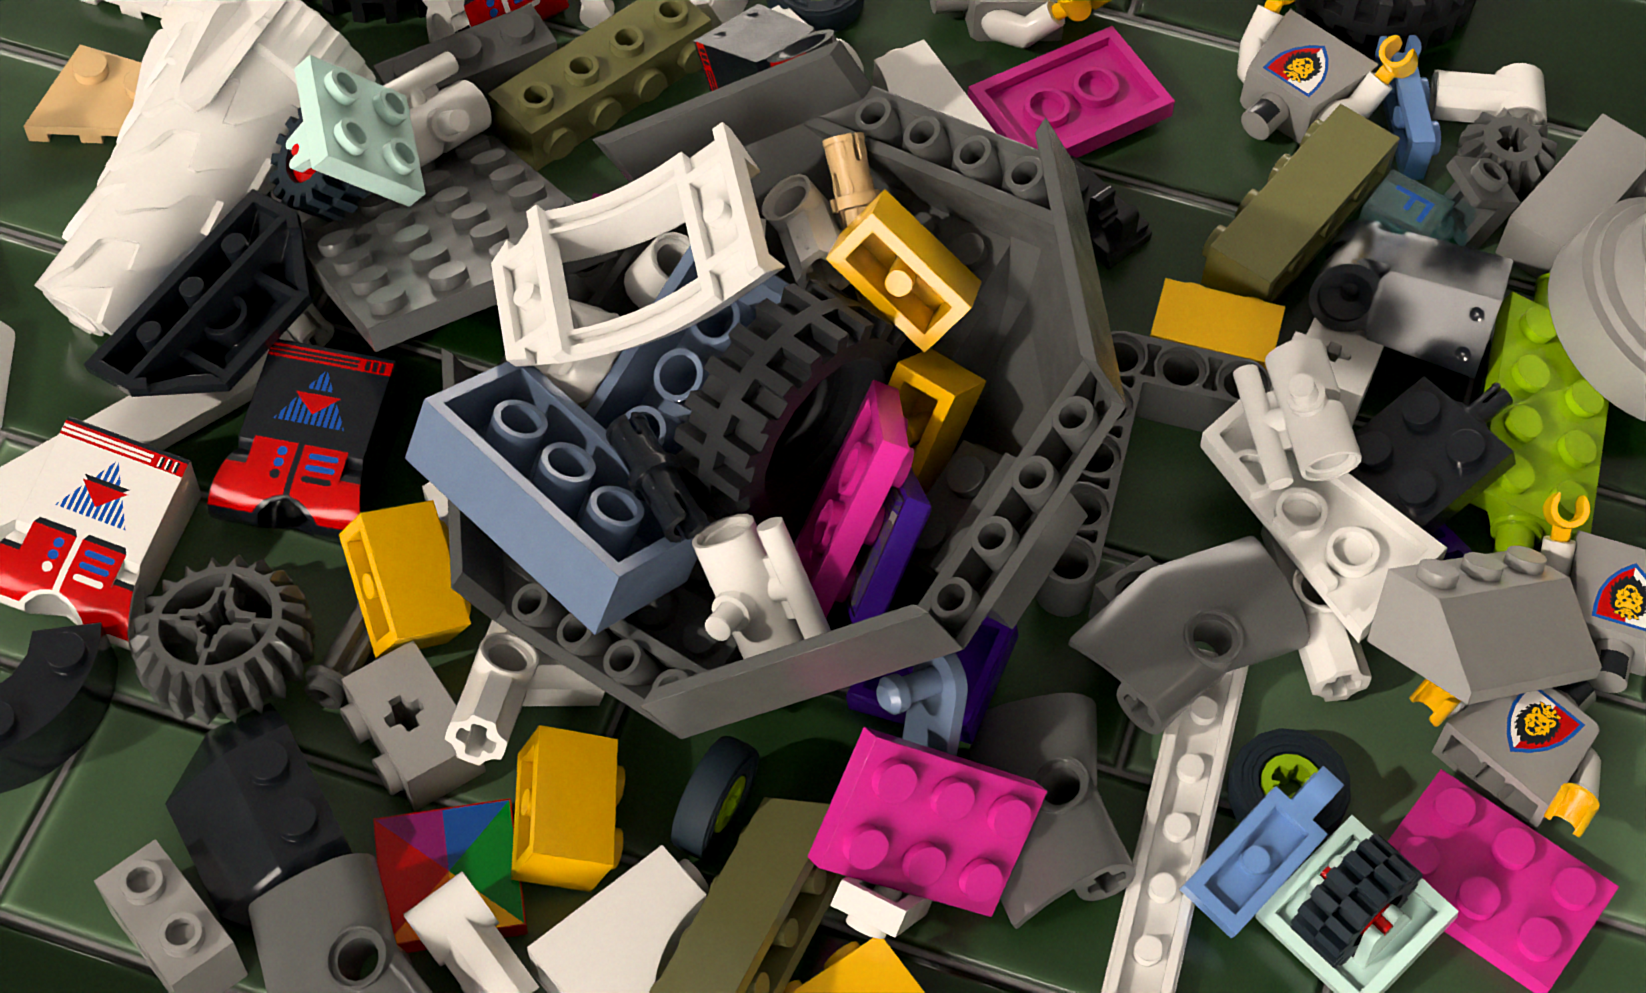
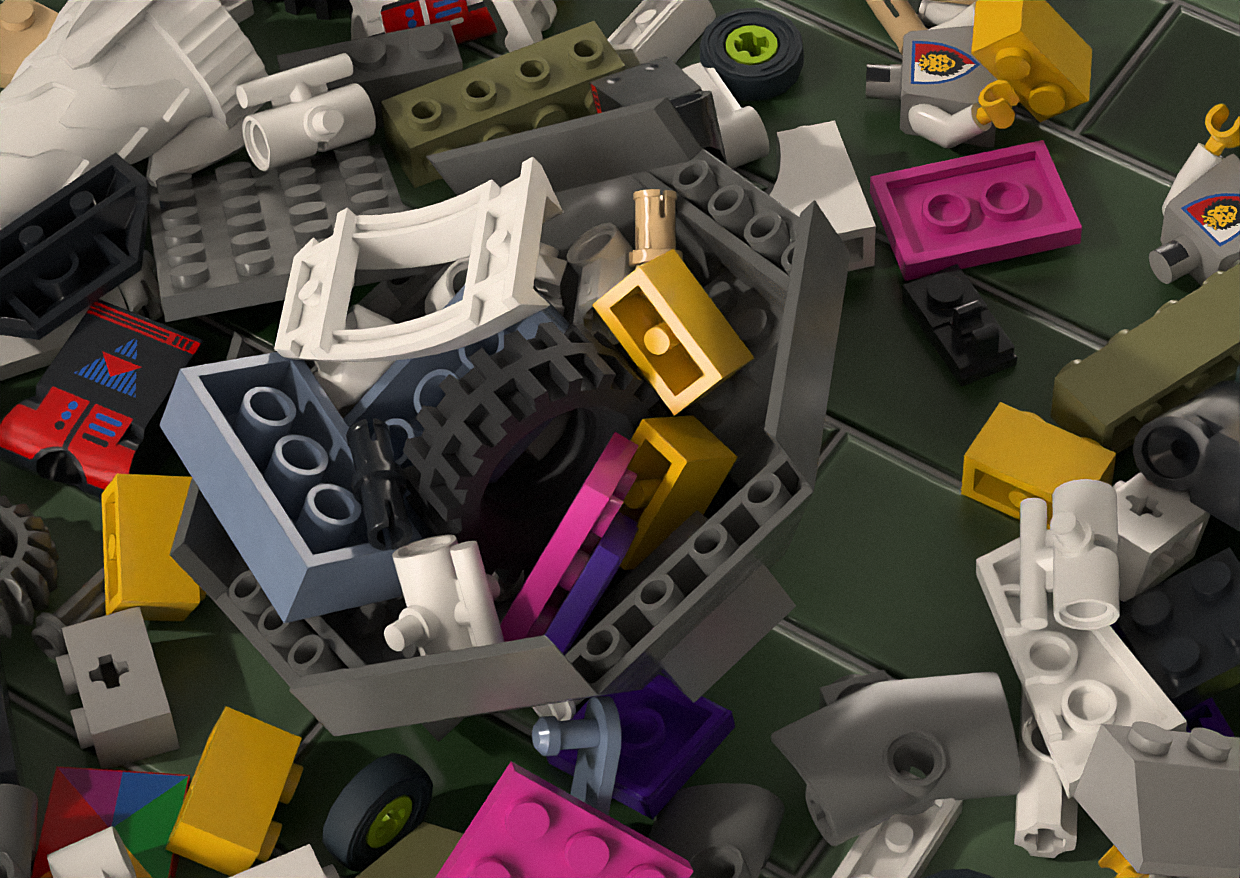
camera: 20 degrees right, 5 degrees down
light aqua plate [270,55,426,221] -> none
white piece [445,620,605,766] -> none
dark grey beam [1035,331,1271,617] -> none

